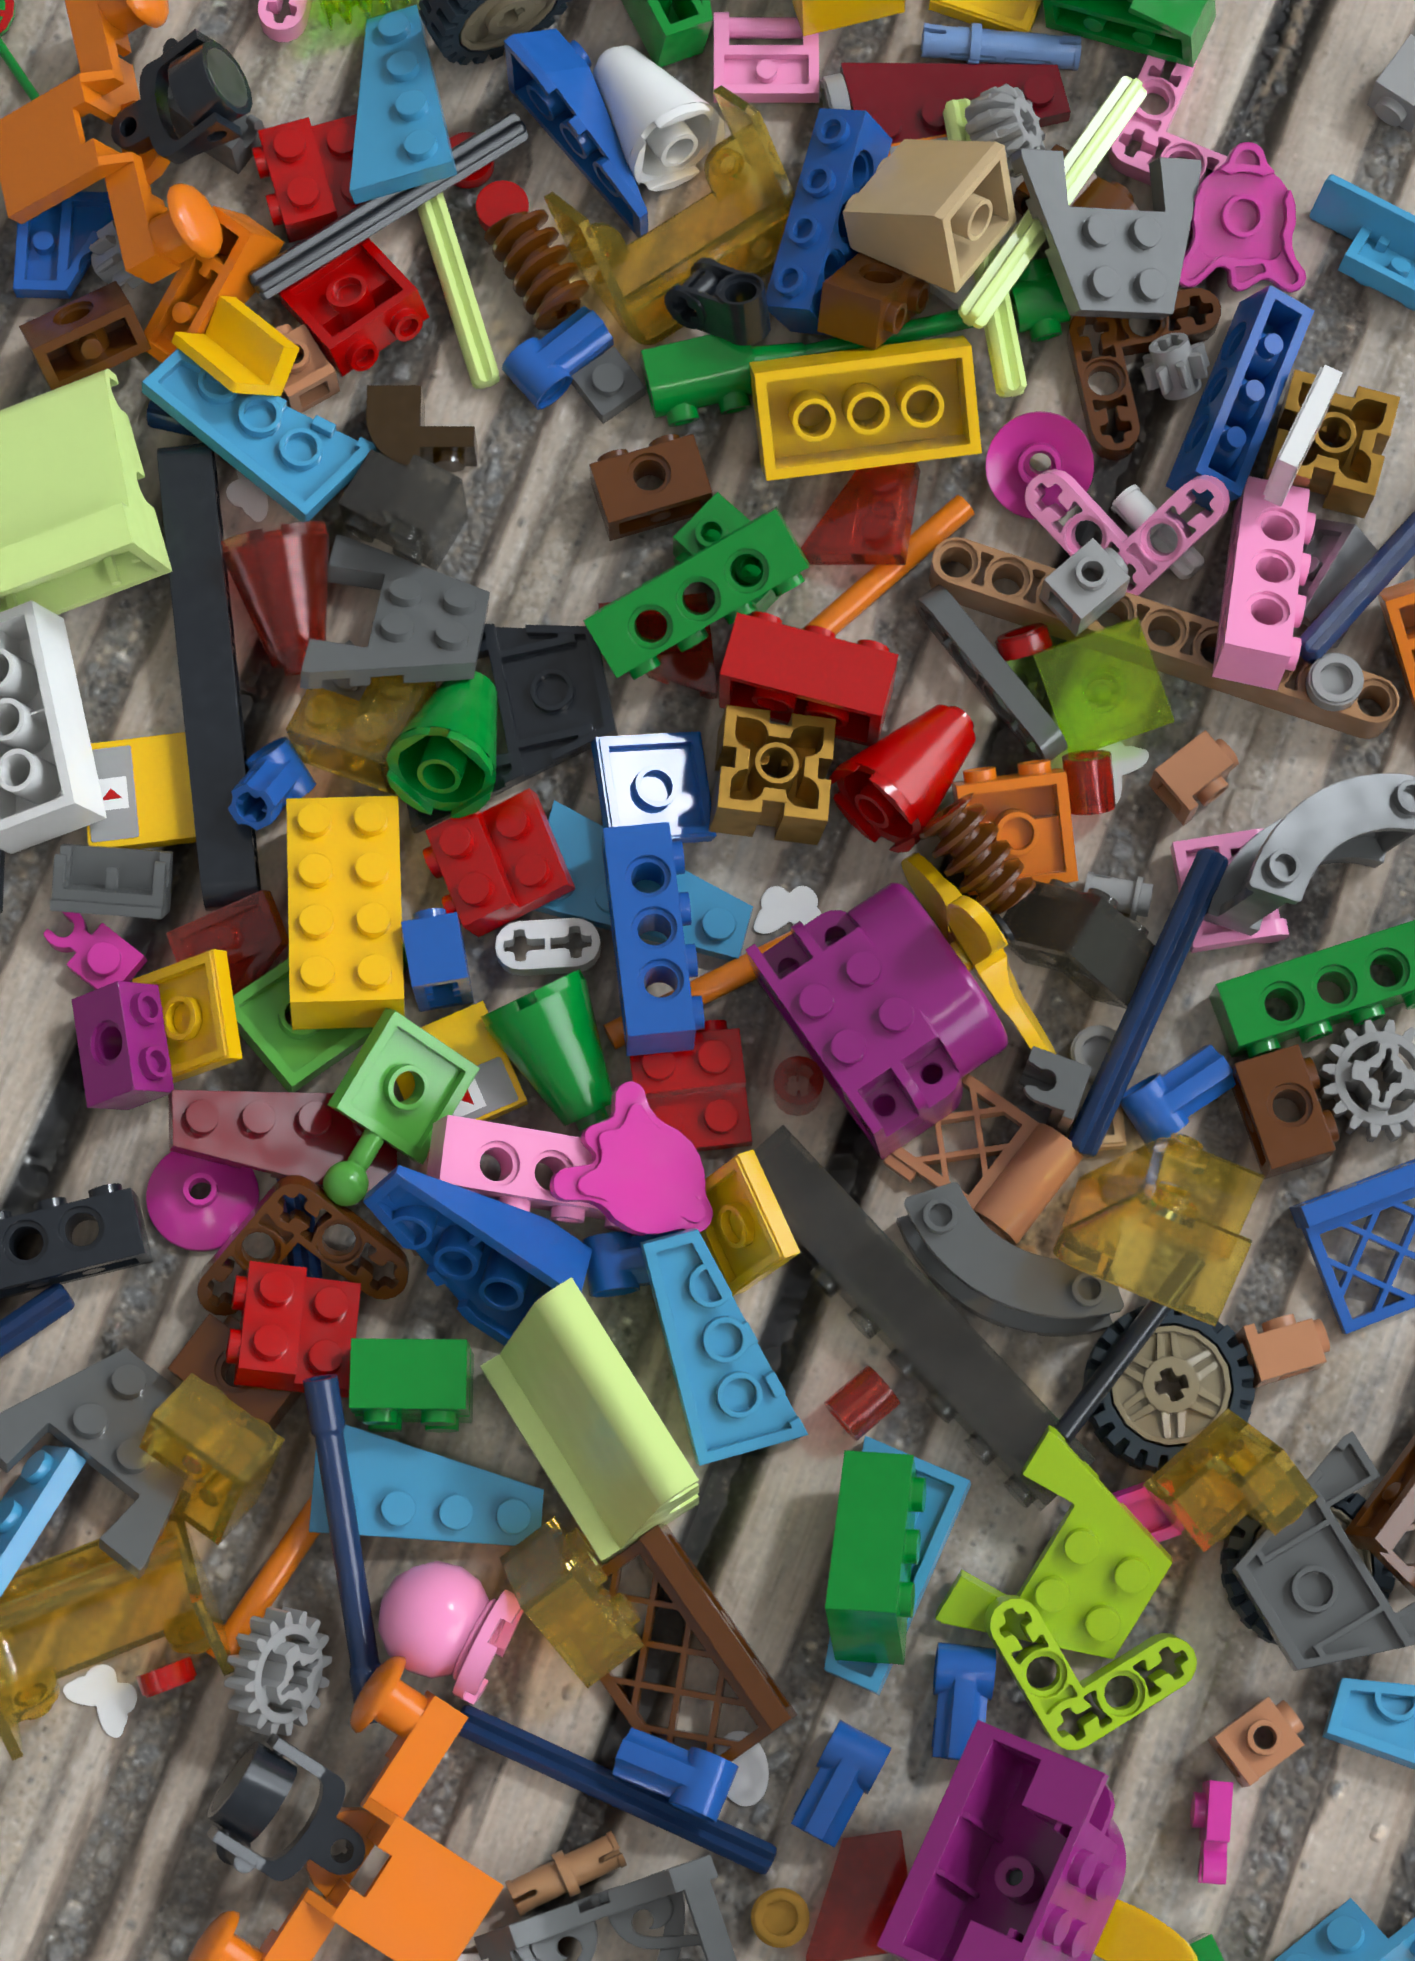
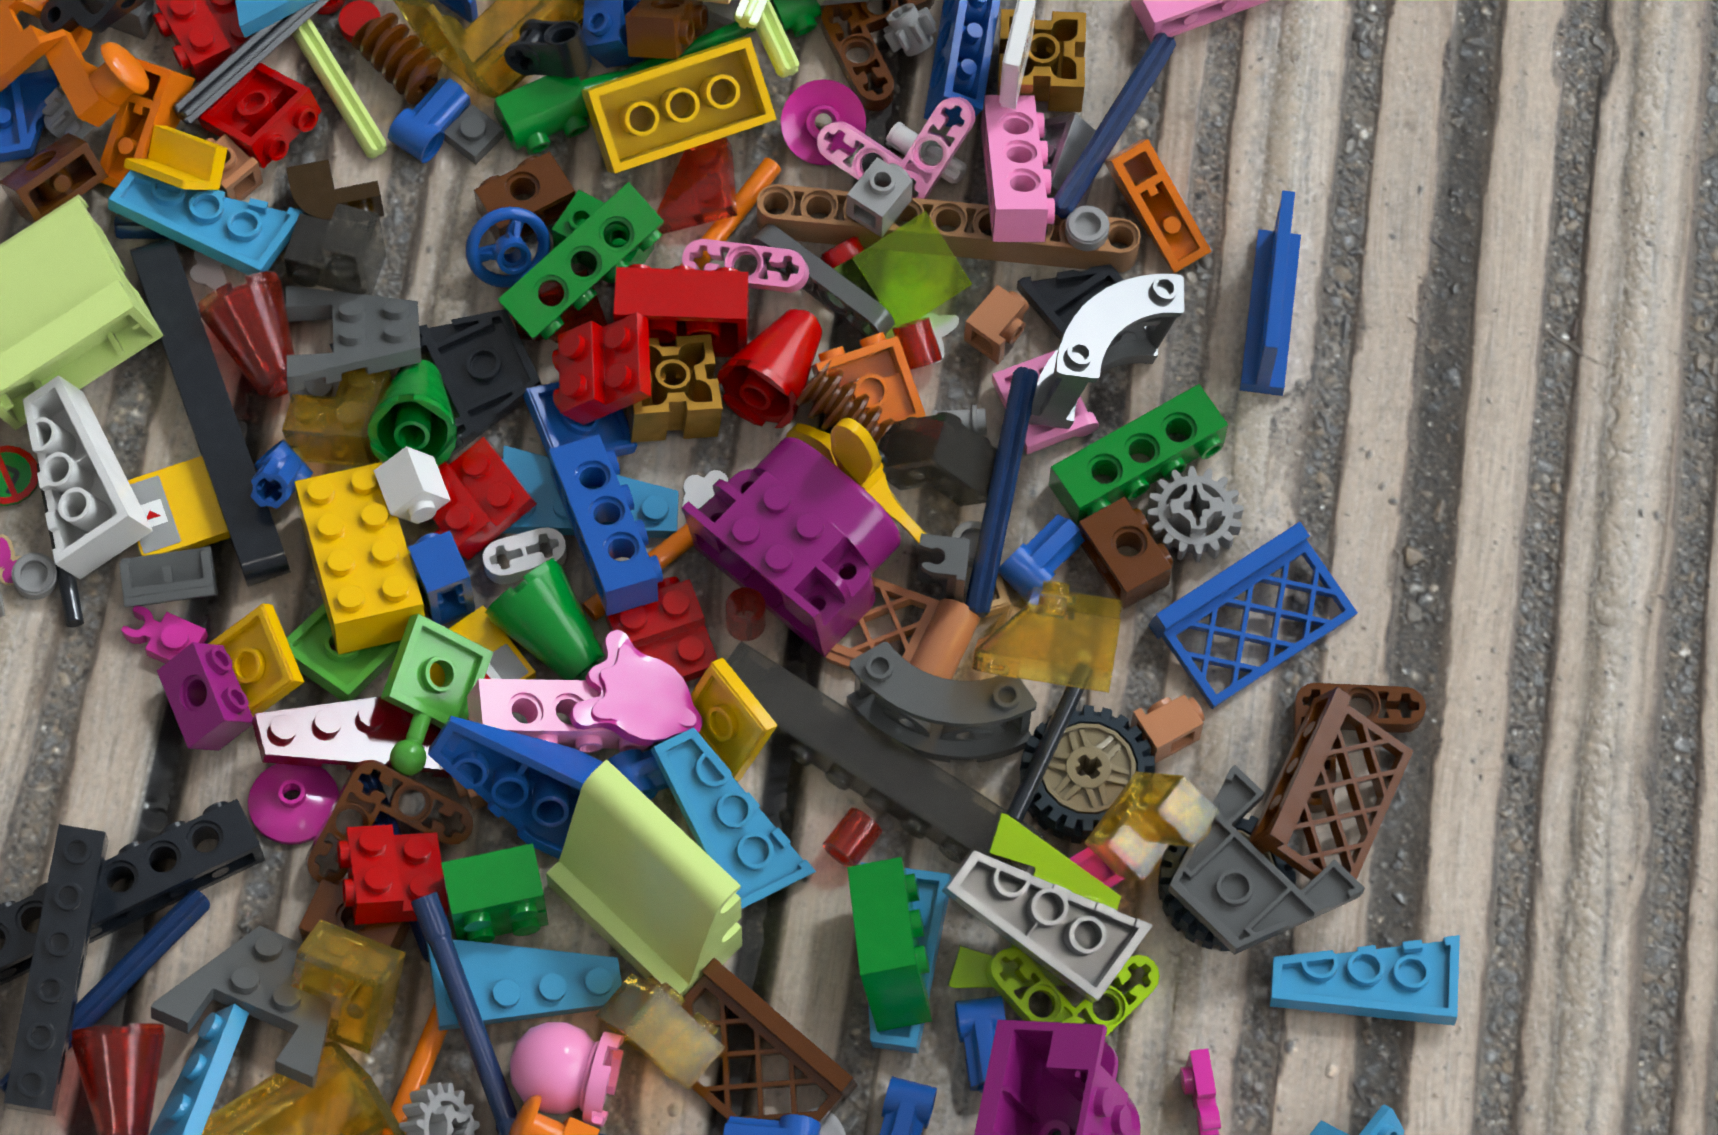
camera: 15 degrees left, 10 degrees down
clear red wing [166,890,289,996] -> none
nougat brick [1207,1697,1304,1788] -> none
none -> white brick [374,446,451,524]
none -> blue piece [466,207,551,288]
none -> red plate [552,312,651,425]
none -> bright pink beam [682,239,809,293]
none -> light grey wedge [942,850,1153,1003]
none -> black wing [1017,264,1124,340]

